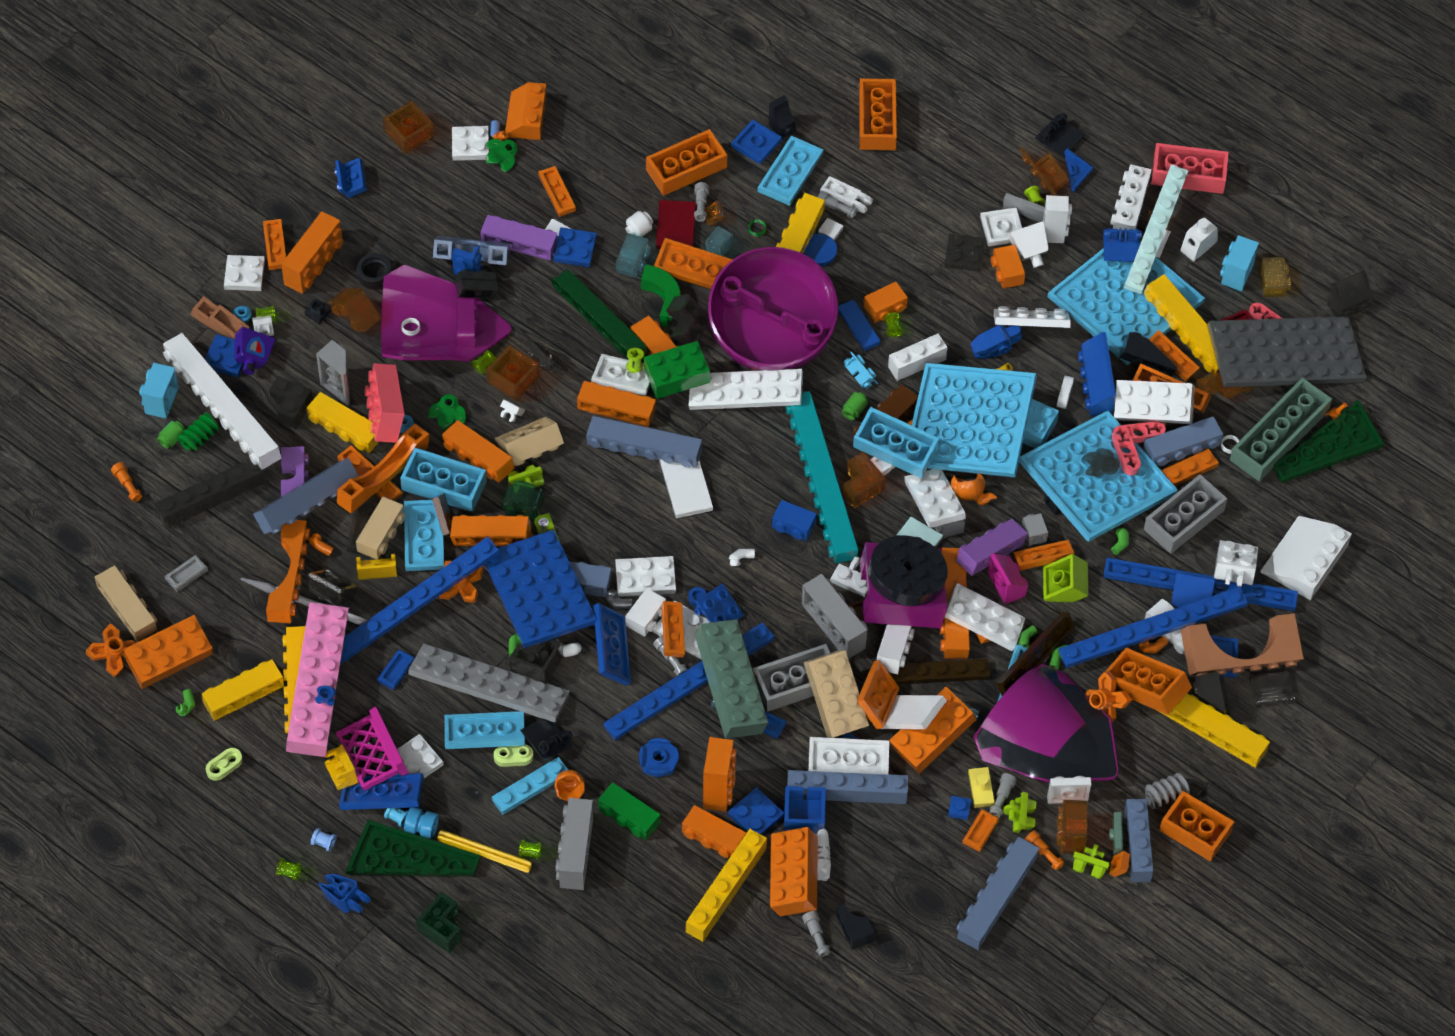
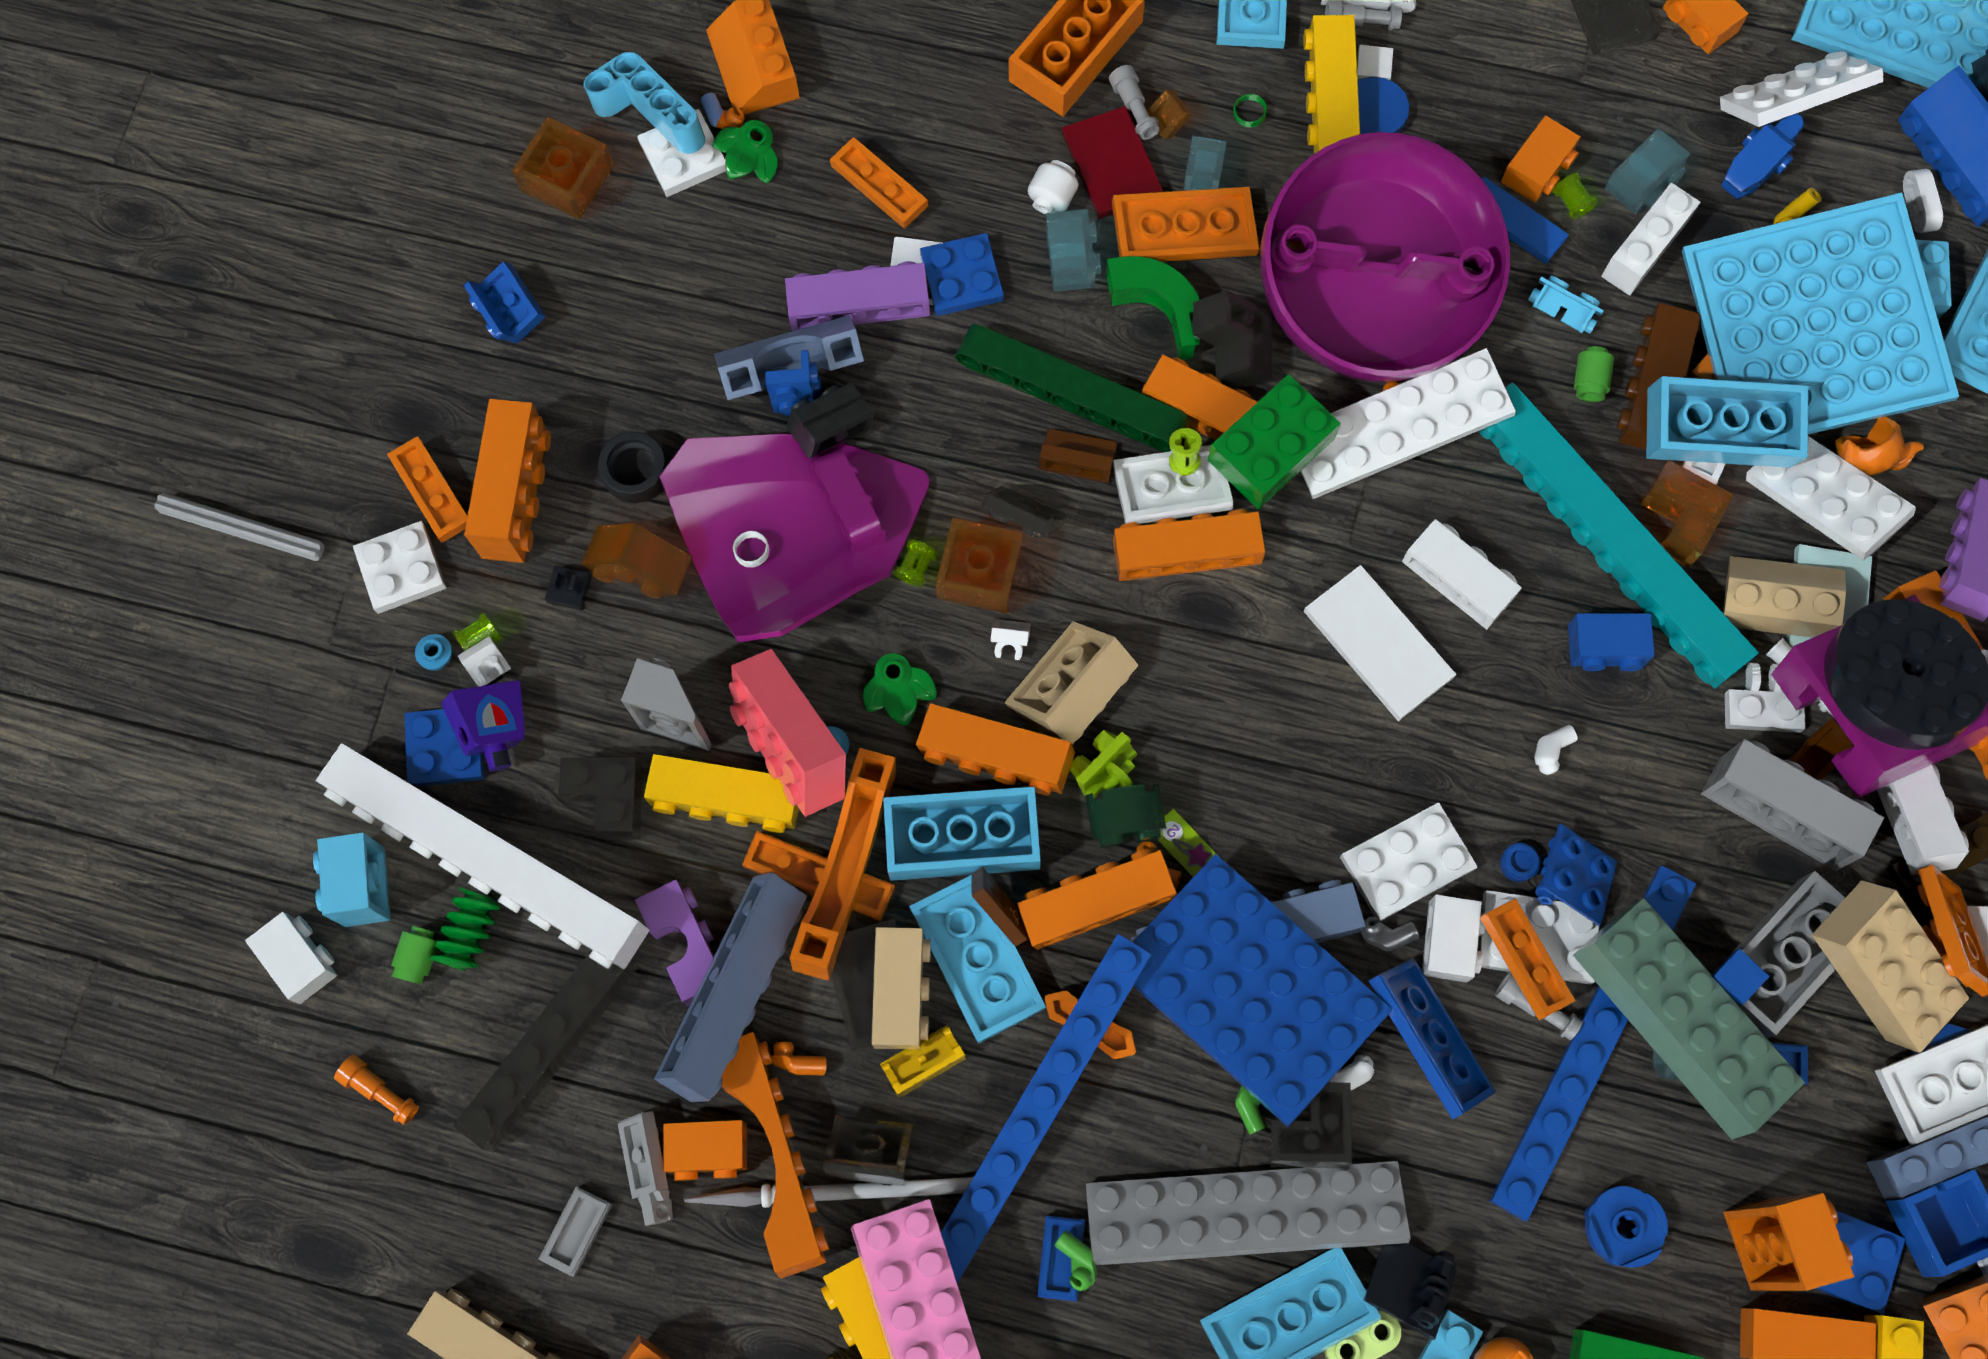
camera: 20 degrees left, 15 degrees up
nougat slope [190,296,249,339] -> none
sand blue brick [586,416,703,468] -> none
none -> light grey axle [154,493,325,561]
none -> white brick [245,912,338,1004]
none -> medium azure beam [584,52,705,154]
none -> light grey hinge [618,1111,673,1226]
none -> orange brick [664,1120,747,1181]
none -> reddish brown panel [1039,429,1117,483]
none -> bright green arm [1054,1230,1097,1291]
none -> white brick [1402,519,1522,630]
none -> clear light blue brick [1605,128,1690,215]
none -> blue tile [1712,948,1770,1006]
none -> tan slope [1722,556,1846,638]

